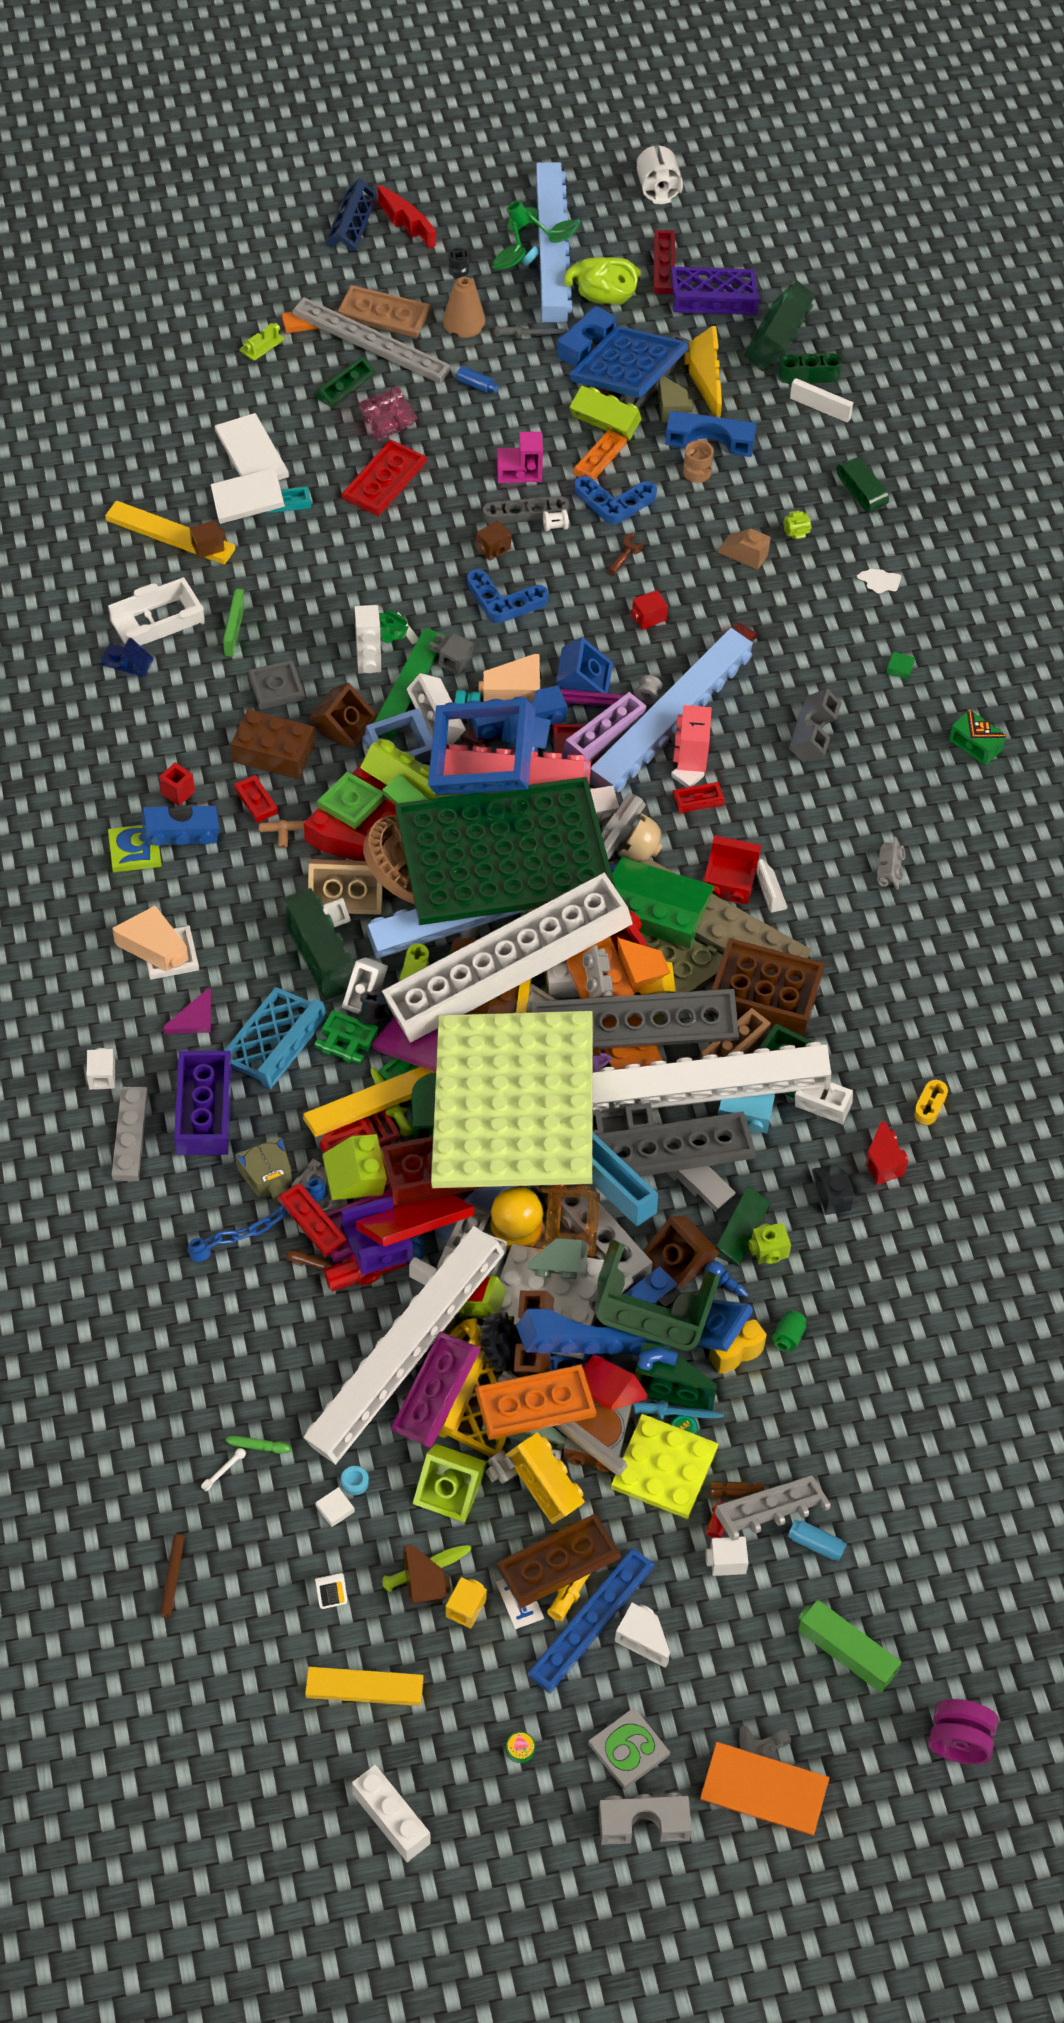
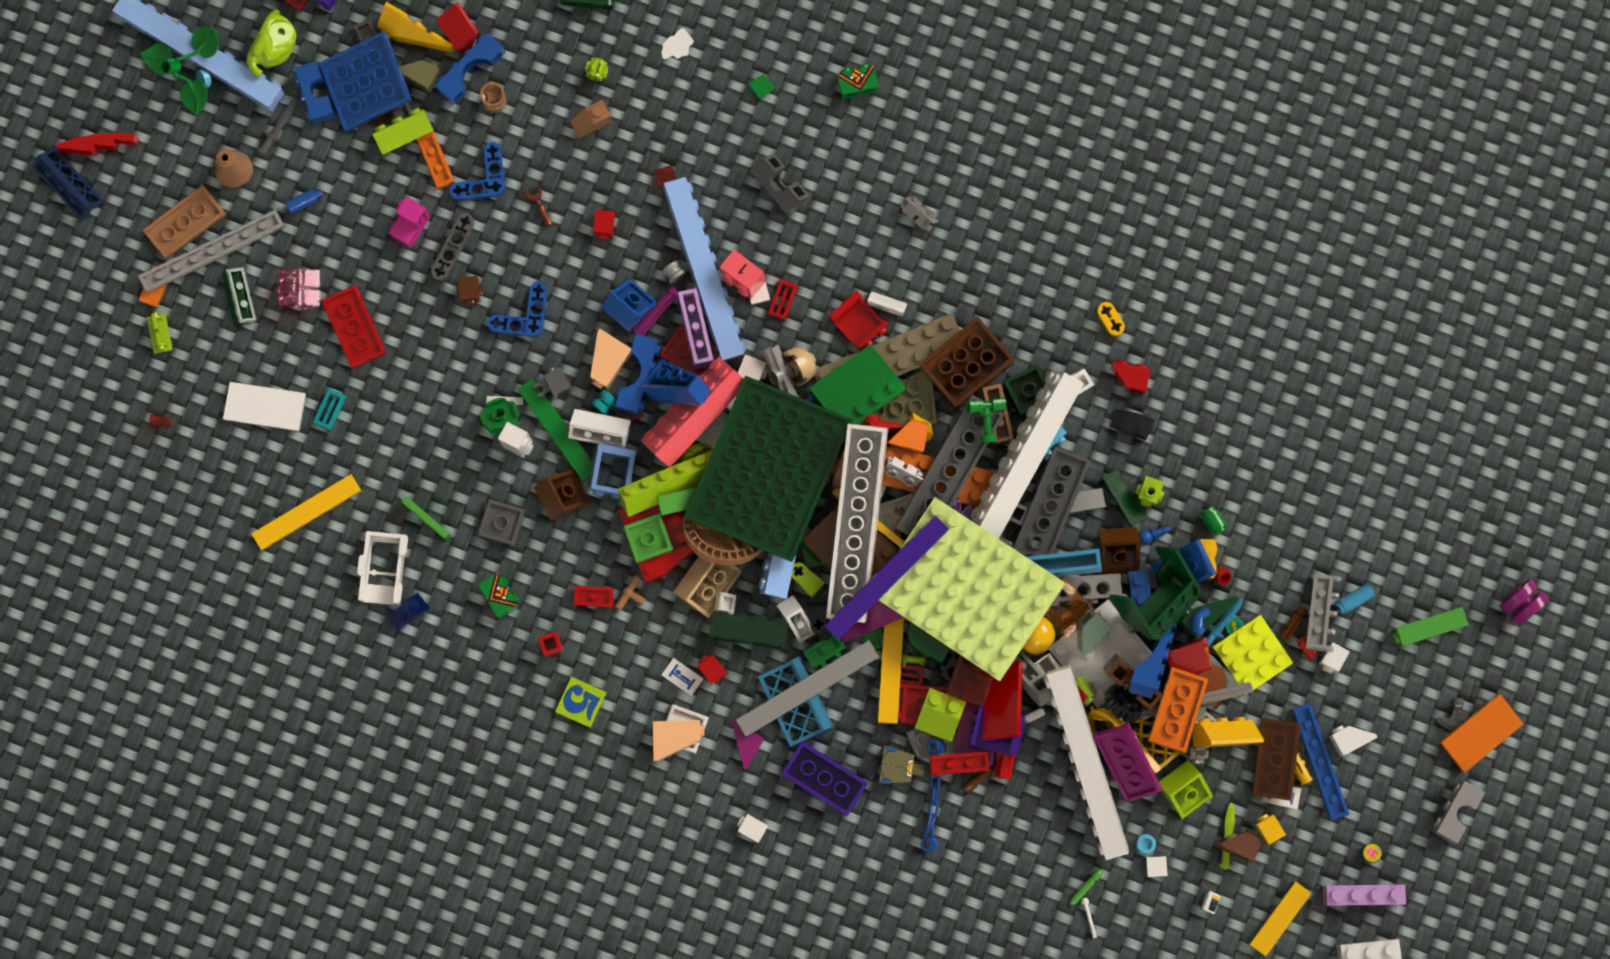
camera: 55 degrees left, 25 degrees up
light grey plate [112,1087,148,1181] -> none
blue arch [141,806,219,846] -> none
reddish brown brick [190,520,226,559] -> none
white tile [211,467,285,524] -> none
reddish brown brick [231,709,315,780] -> none
blue window [428,697,535,795] -> none
black wheel [448,247,469,278] -> none
white bush [543,509,569,532] -> none
light grey tile [588,1707,670,1790] -> none
none -> clear red tile [149,414,173,428]
none -> red slope [436,2,479,52]
none -> brick [478,573,520,619]
none -> white sticker [662,658,703,696]
none -> red brick [697,654,727,686]
none -> light grey tile [736,640,879,737]
none -> dark purple tile [824,515,949,640]
none -> green bar [965,398,1006,443]
none -> red plate [1214,567,1232,586]
none -> lavender brick [1322,885,1406,906]

